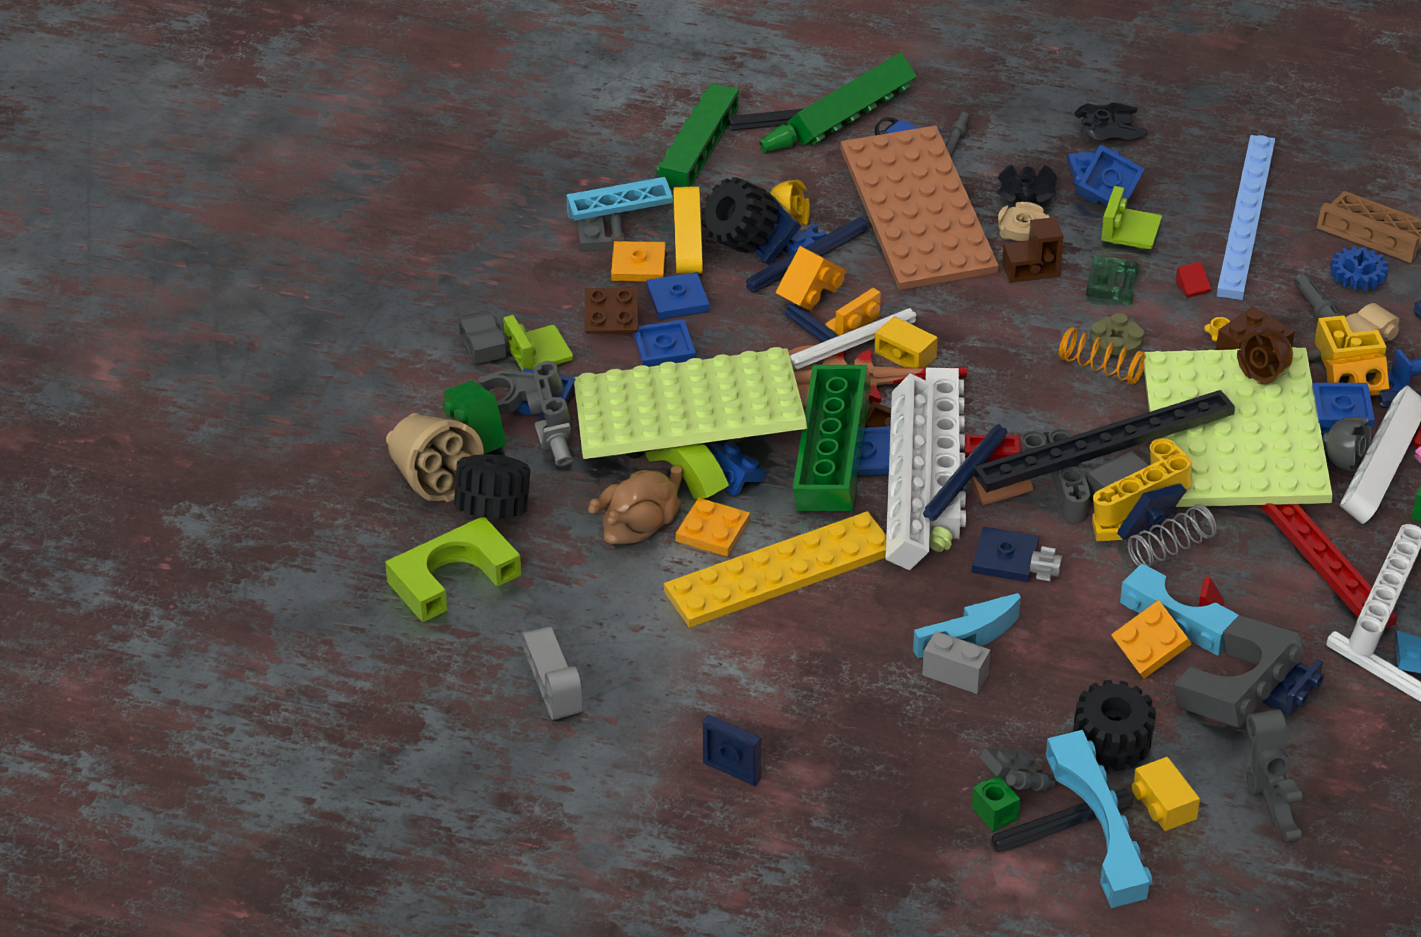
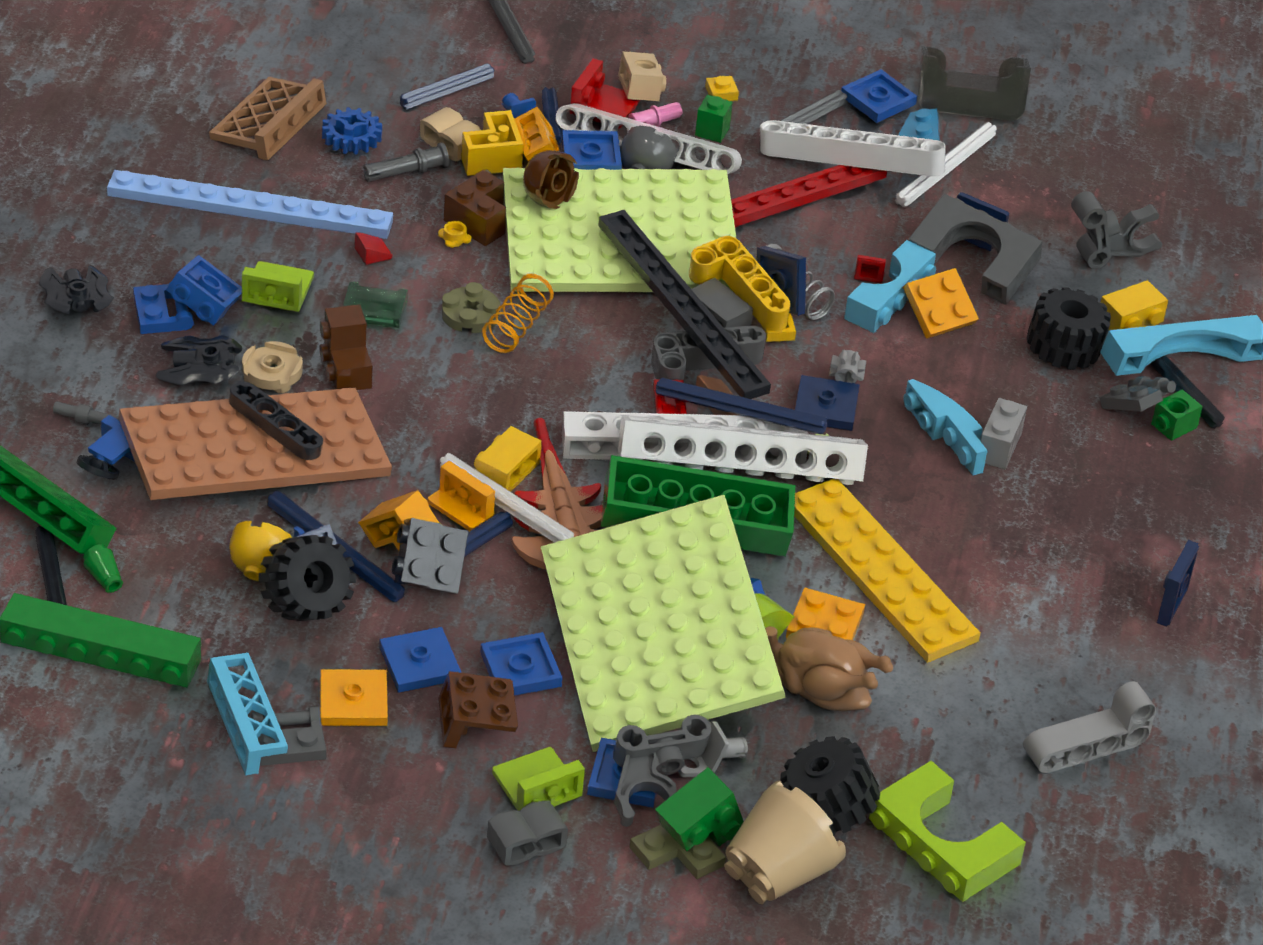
camera: 100 degrees left, 0 degrees up
yellow beam [673,186,702,275] -> none
none -> black beam [229,381,323,460]
none -> plate [392,518,468,594]

